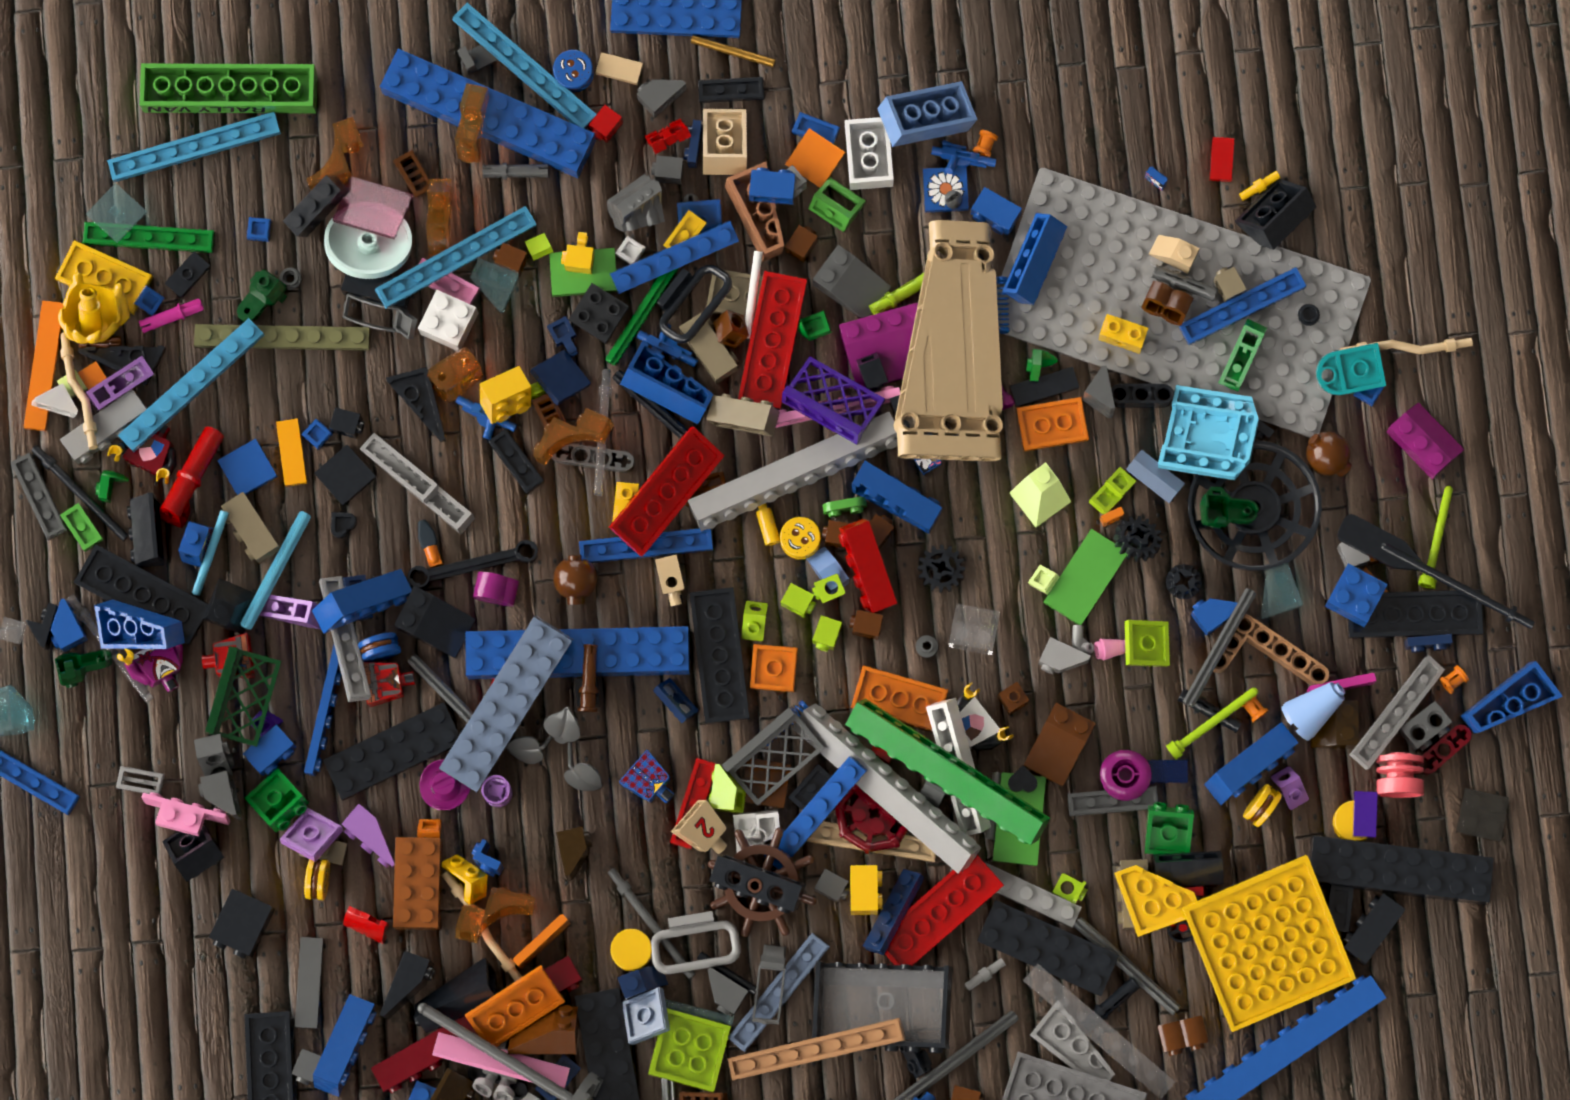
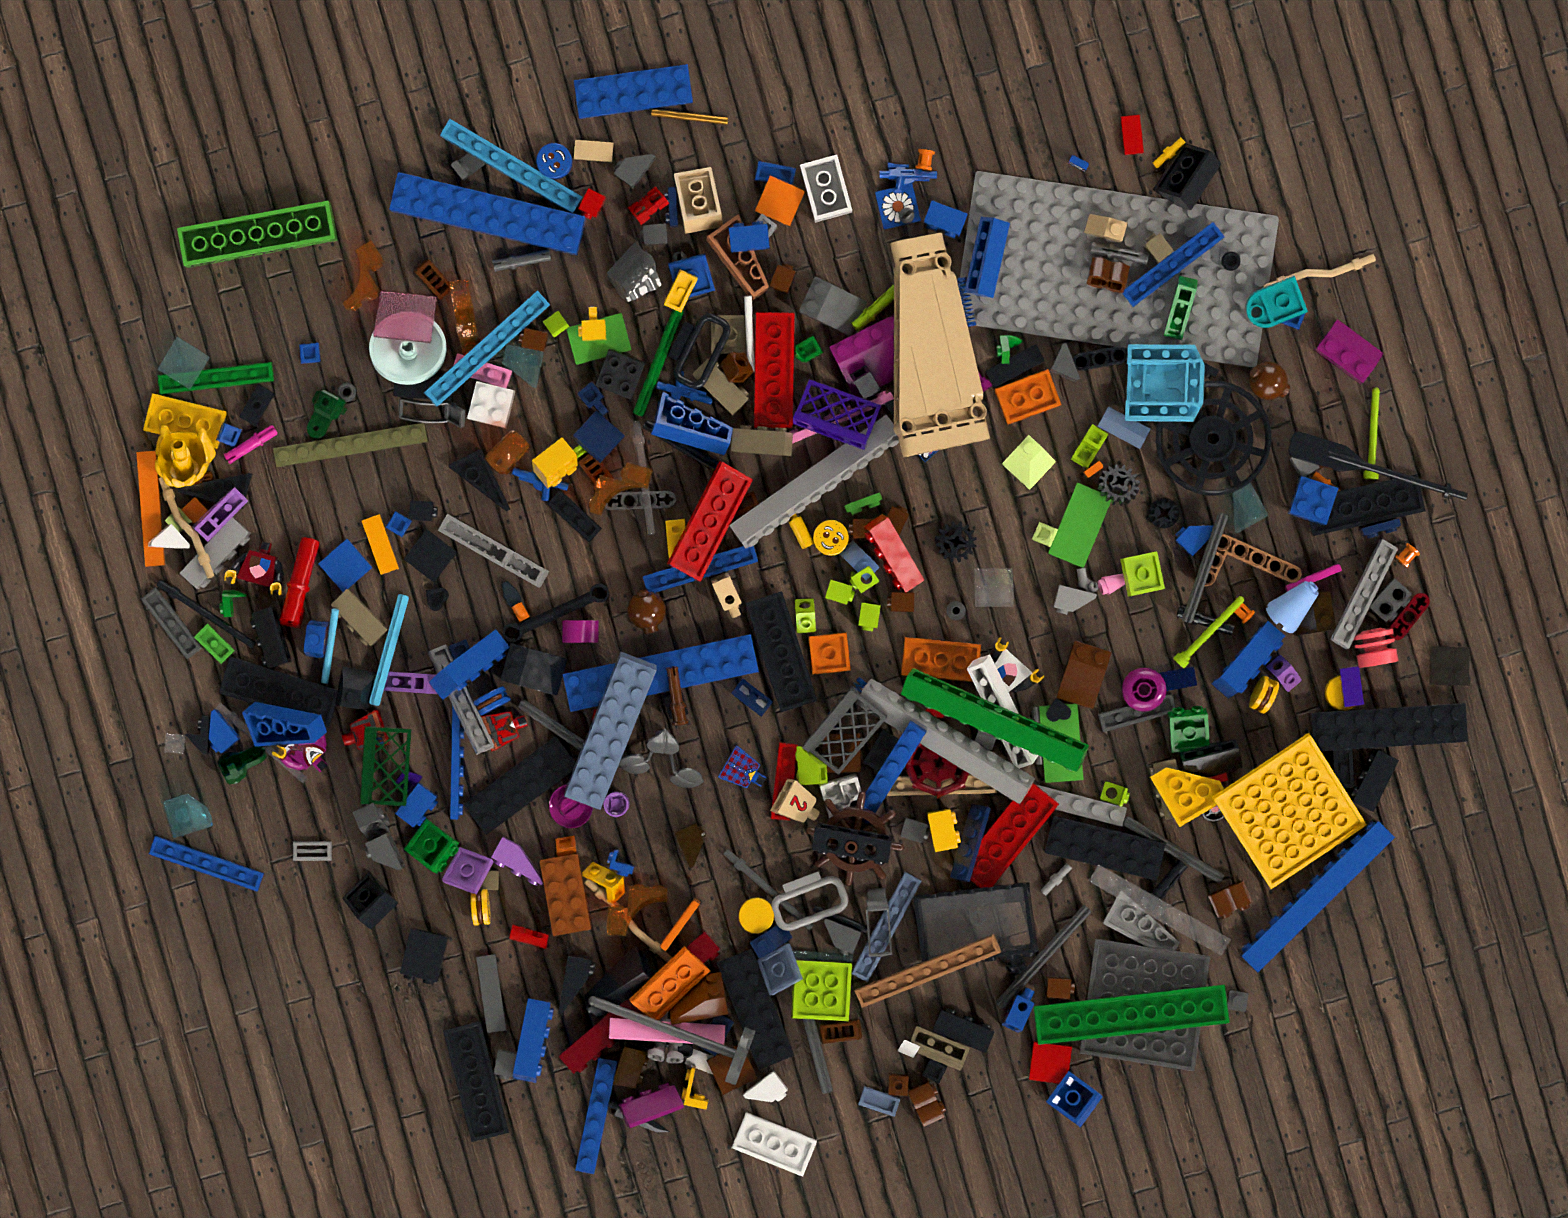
camera: 20 degrees left, 10 degrees up
dark azure plate [107,112,281,182] -> none
dark azure plate [118,318,265,453] -> none
bright pink bracket [142,792,230,836] -> none
black brick [283,175,350,237] -> none
clear orange arch [455,83,489,163] -> none
blue plate [610,221,739,294] -> none
white tile [615,236,646,264] -> none
black tile [698,77,764,103] -> none
bright green tile [808,177,866,232] -> none
blue wedge [852,461,942,534] -> none
medium blue brick [877,81,977,147] -> none
reddish brown brick [998,682,1029,716] -> none
yellow brick [1098,314,1148,354] -> none
dark green piece [1200,487,1259,528] -> none
blue wedge [1460,661,1563,734] -> none

